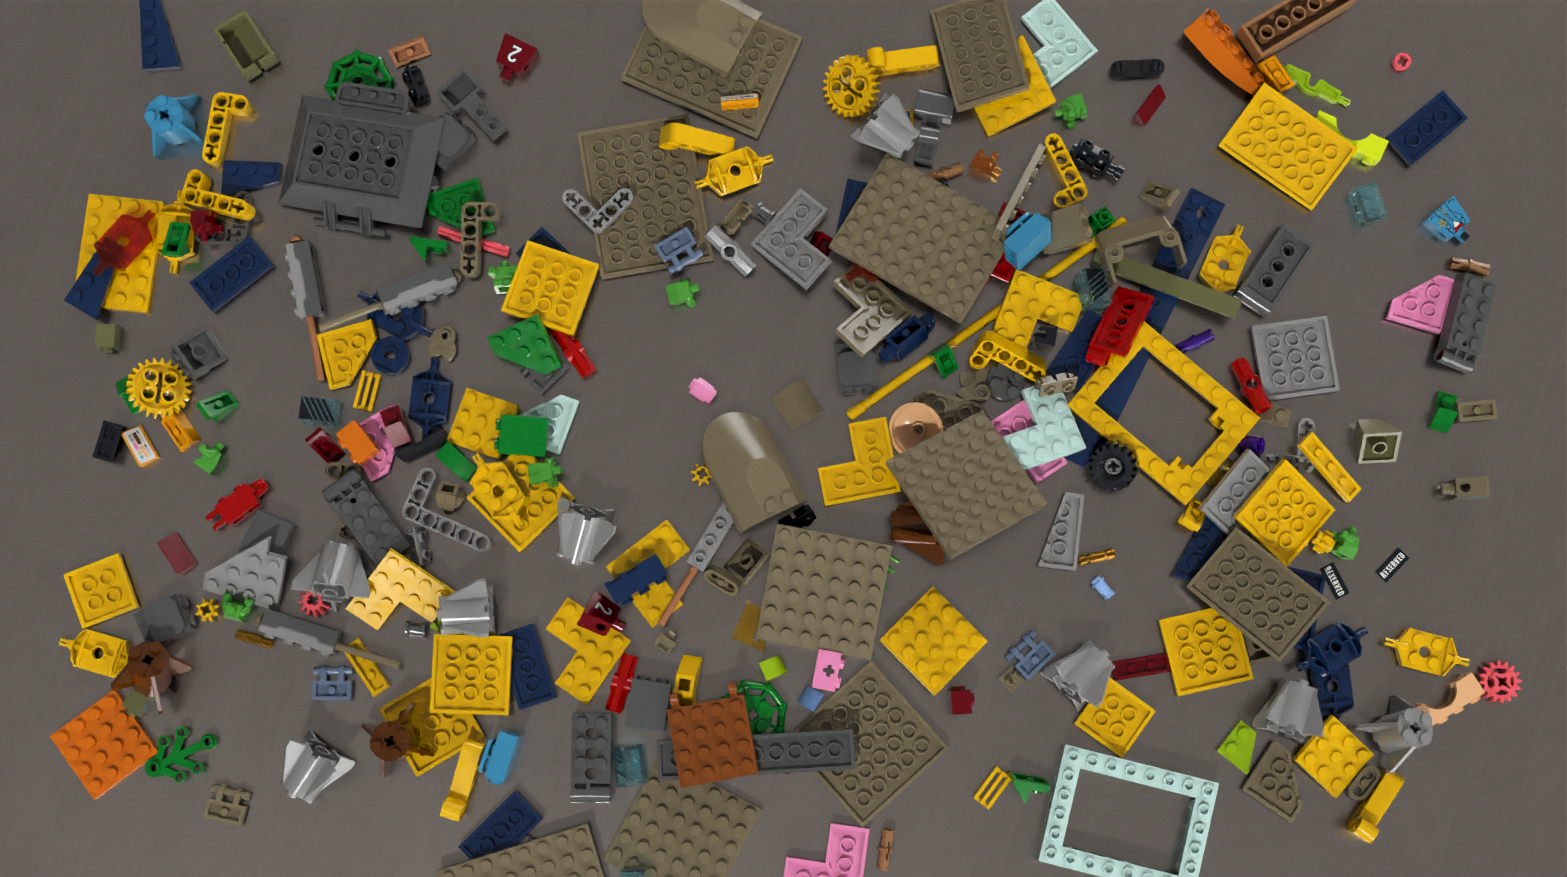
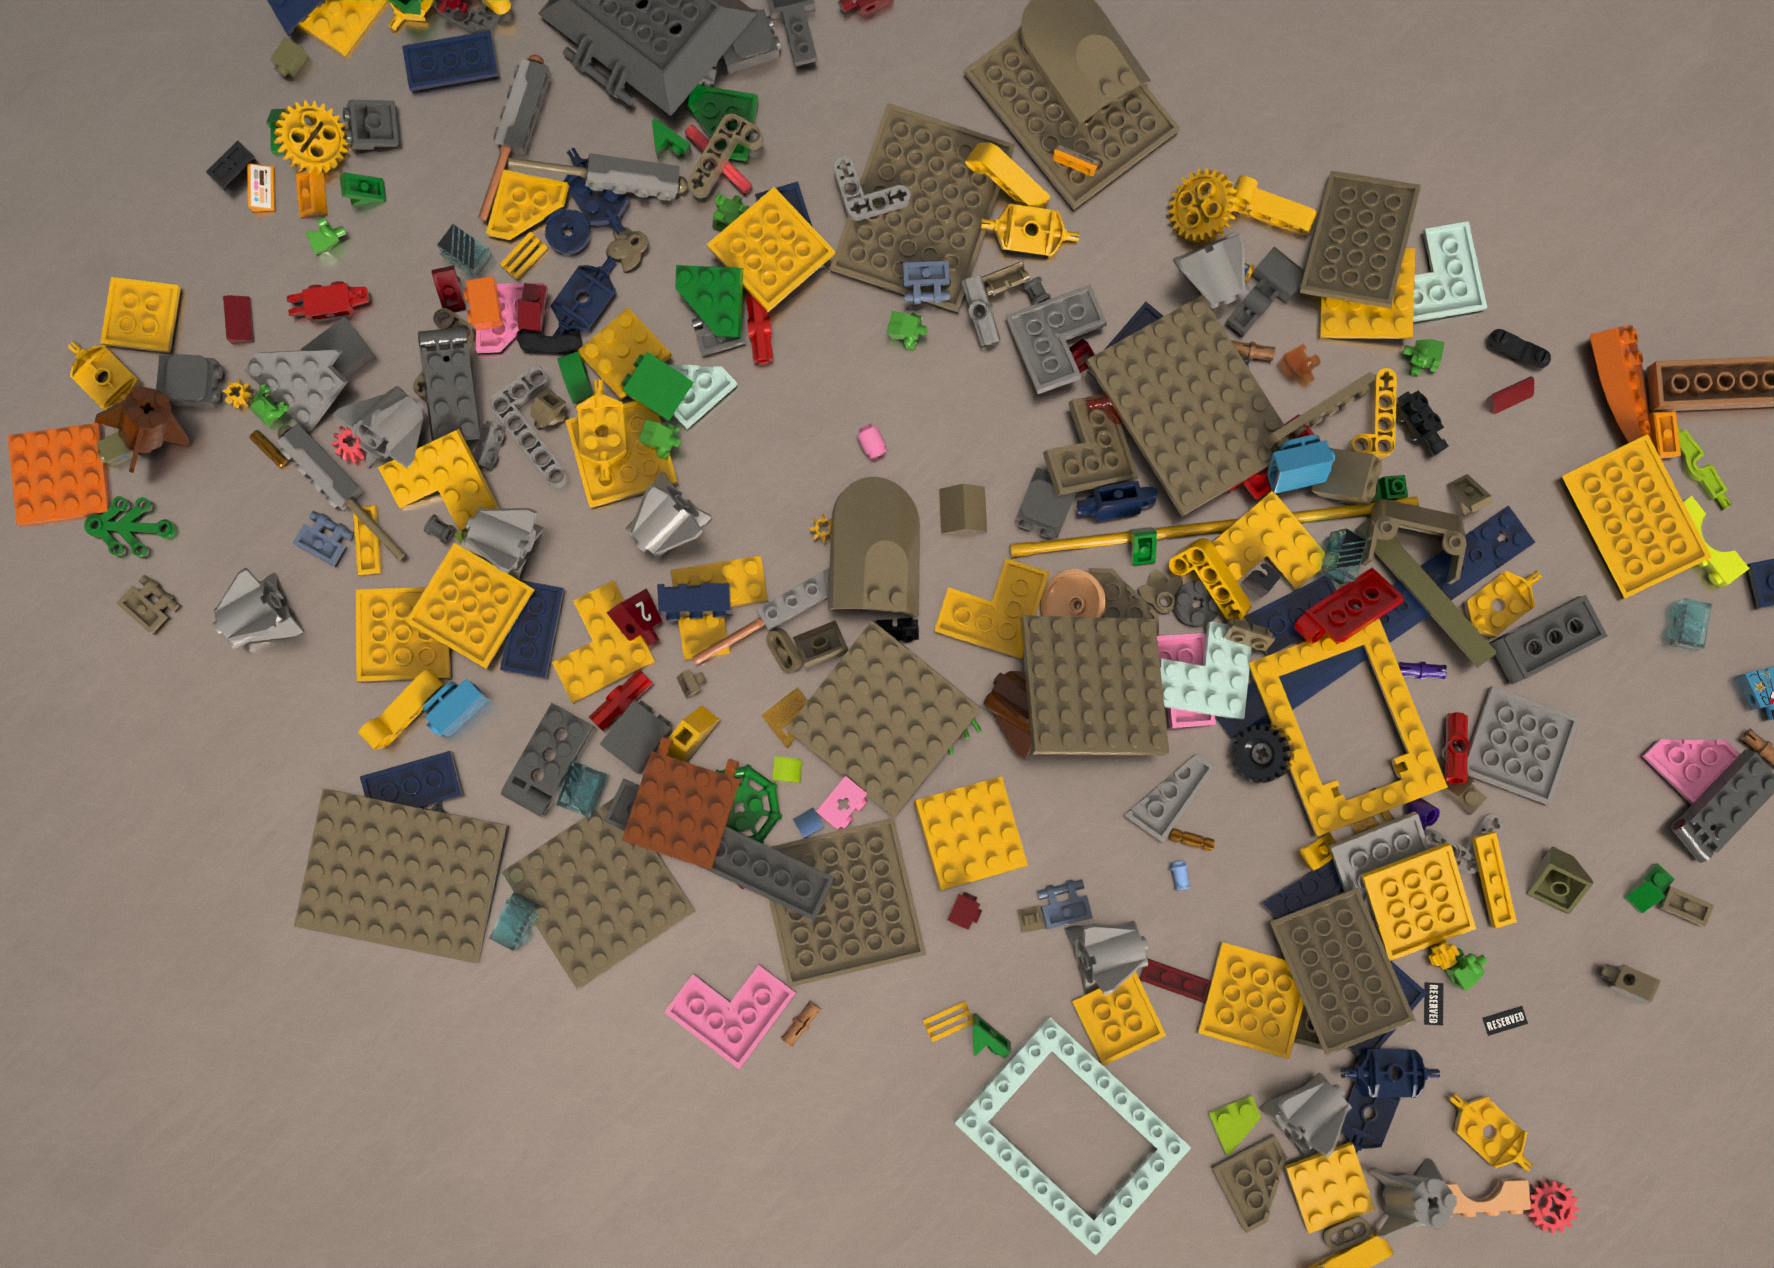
camera: 25 degrees right, 0 degrees up
reddish brown brick [361,702,436,777] -> none

